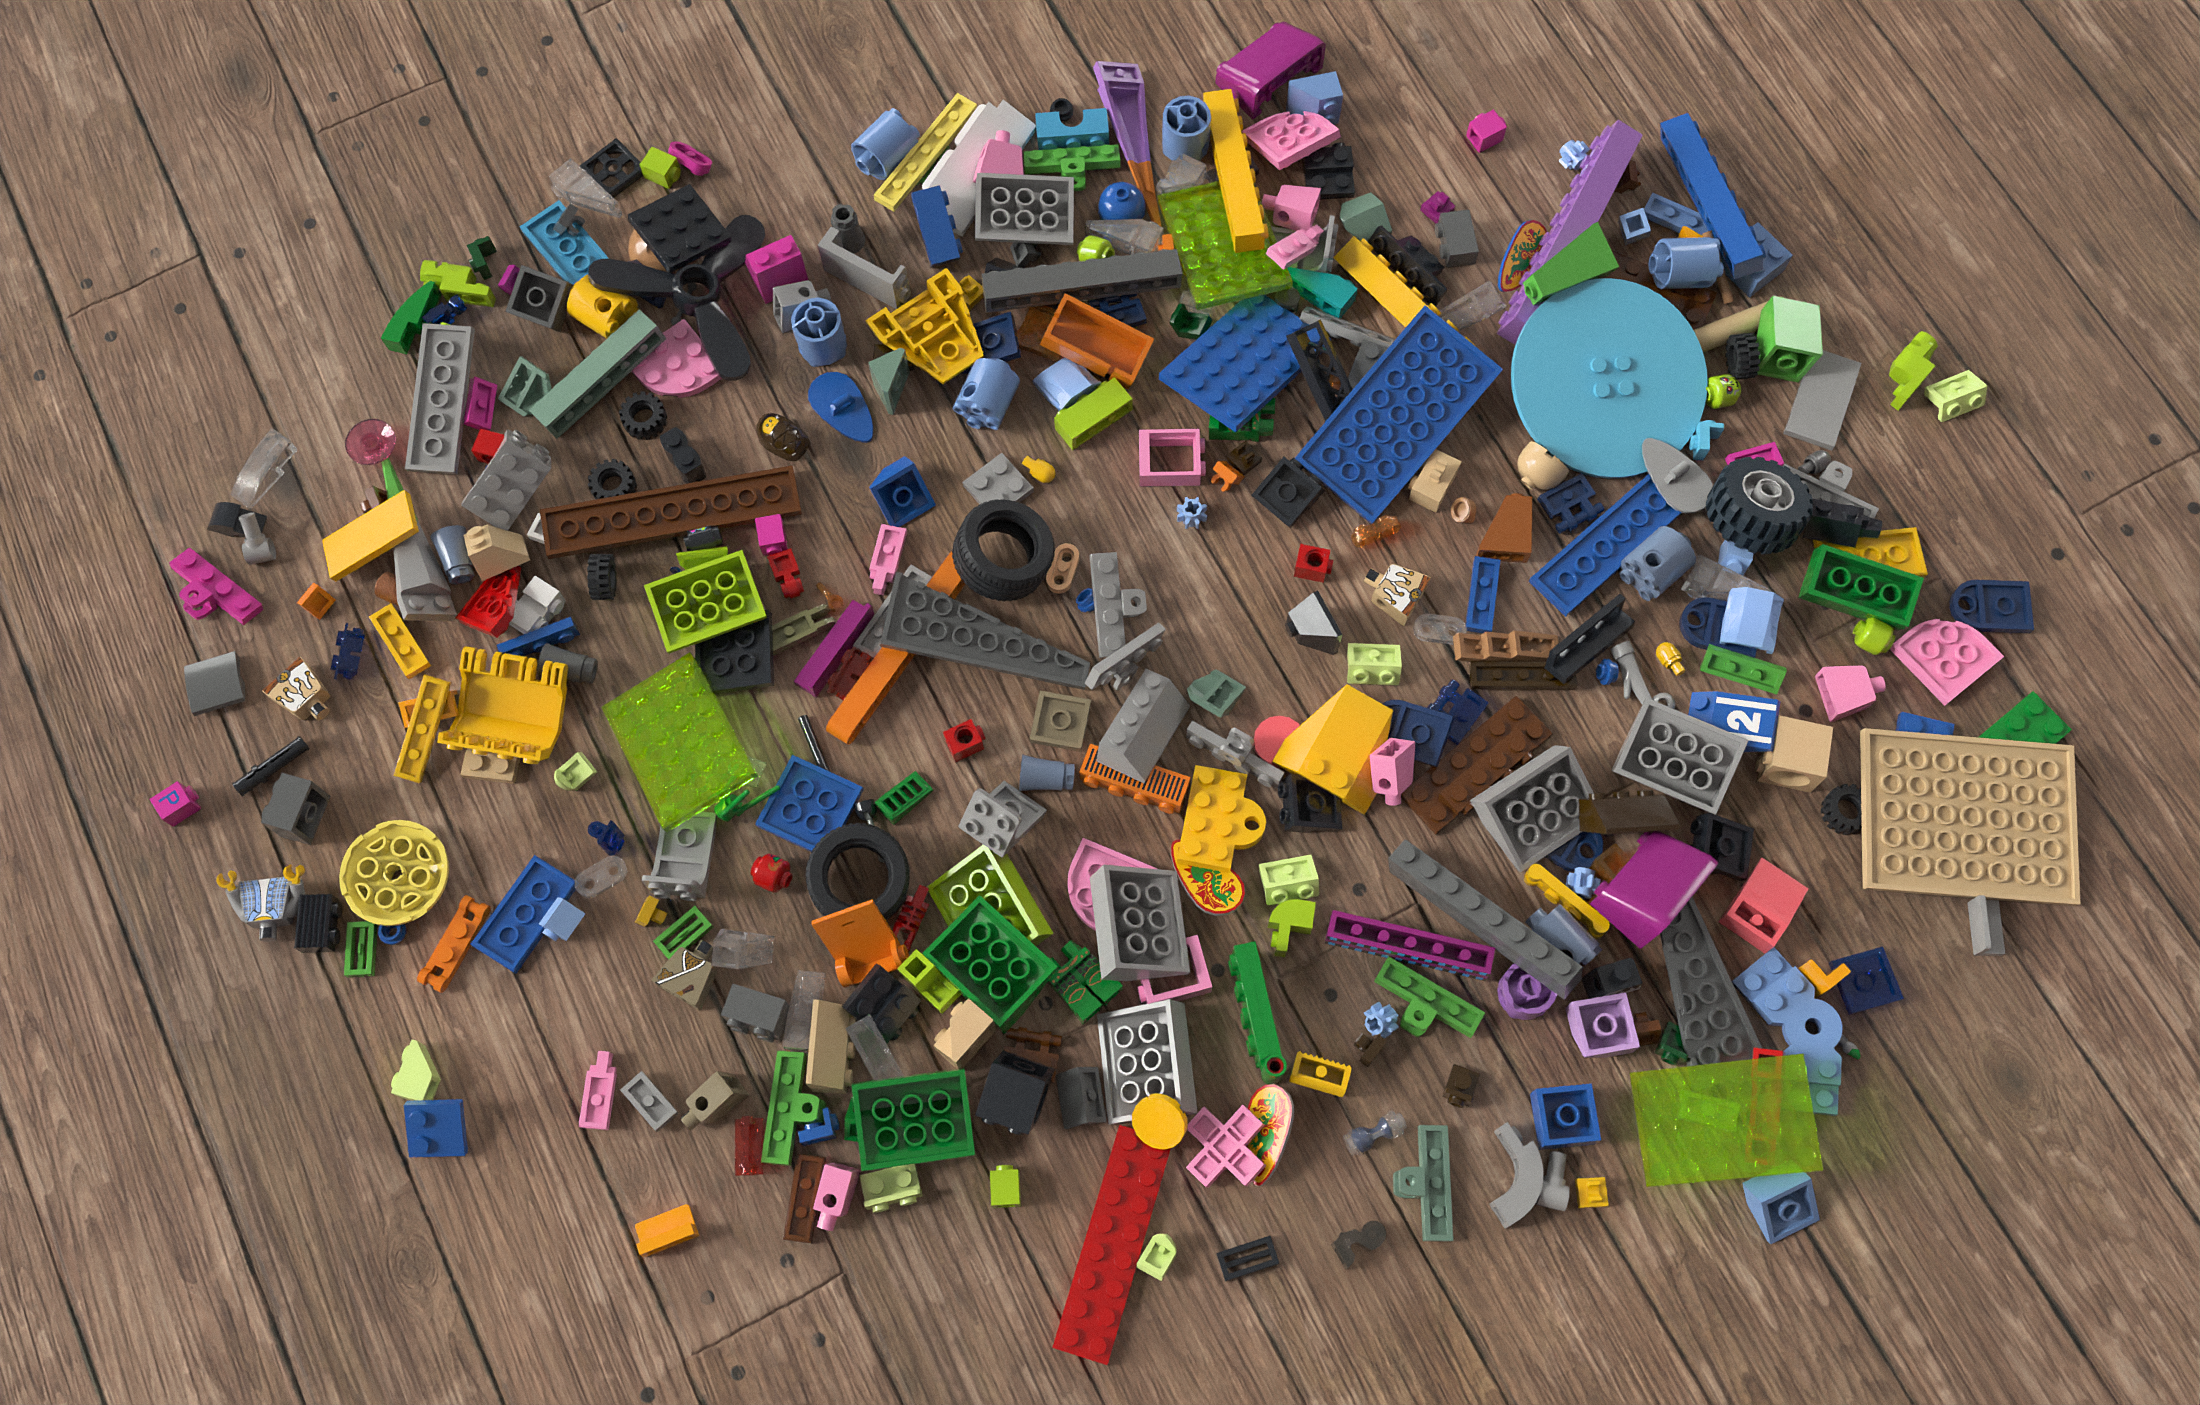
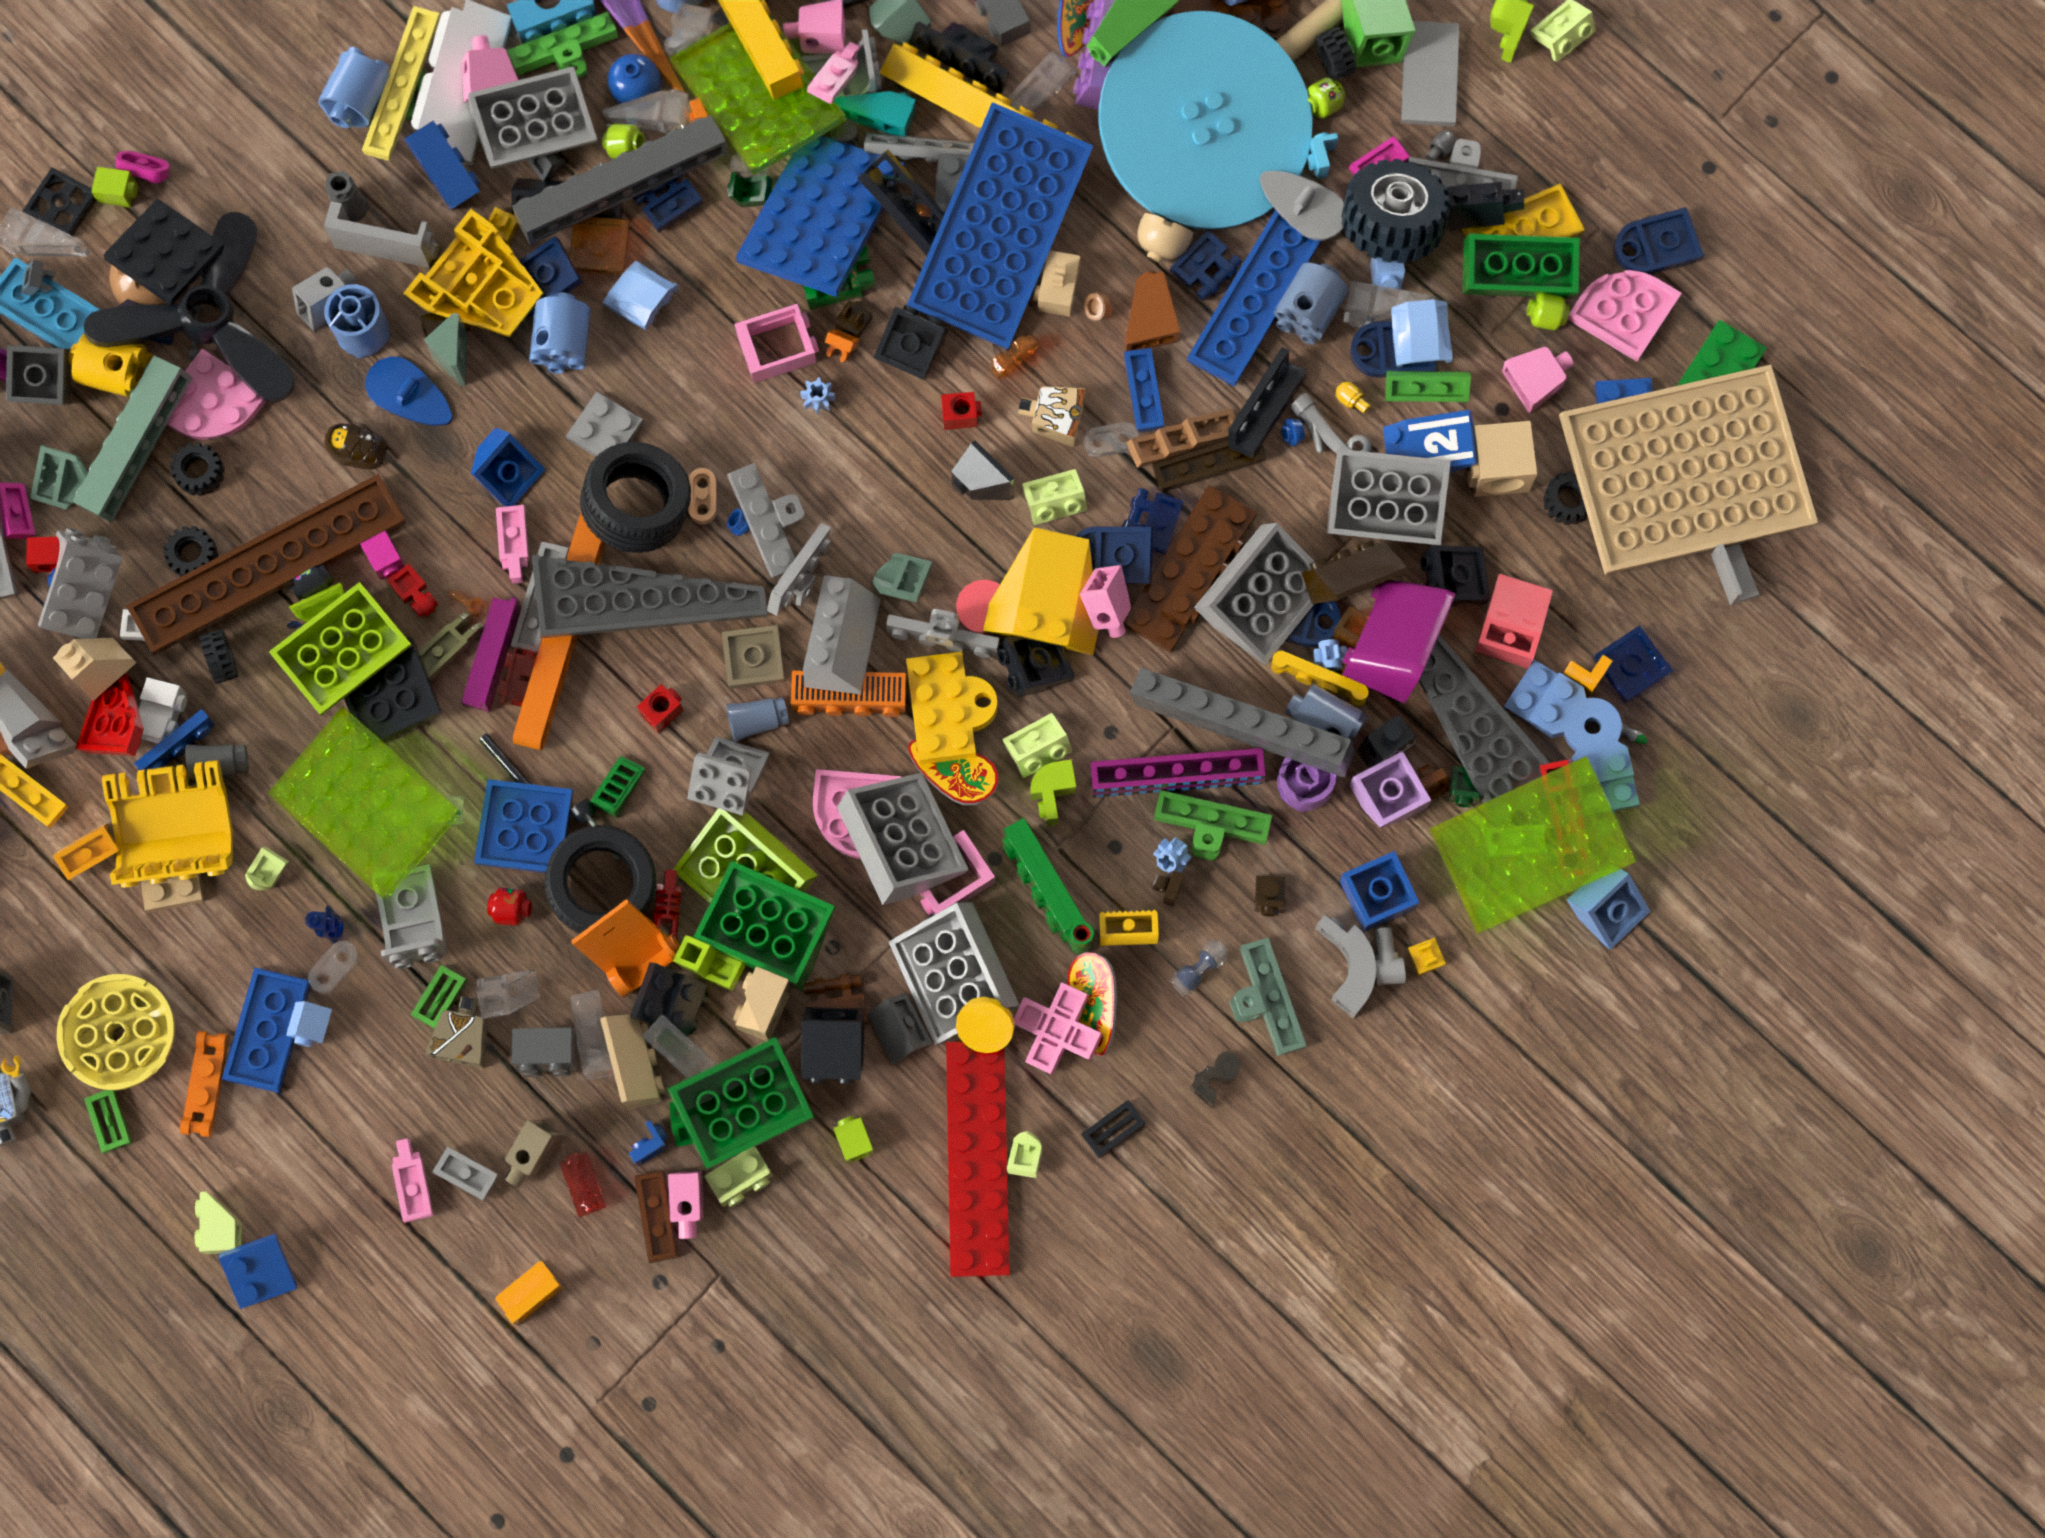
camera: 20 degrees left, 5 degrees up
black brick [294,894,343,953] -> none
blue plate [378,924,406,945] -> none
yellow tile [394,675,452,783] -> none
sand blue plant [430,525,475,585] -> none
yellow tile [635,895,667,927] -> none
black brick [660,427,706,484] -> none
green plant [714,767,781,822] -> none
dark pink slope [745,235,809,304] -> none
bright green plate [761,1051,826,1166] -> none
yellow cylinder [1022,456,1056,483] -> none
orange piece [1040,293,1154,390] -> none
green hips [1048,940,1123,1025] -> none
lime brick [1054,377,1133,450] -> none

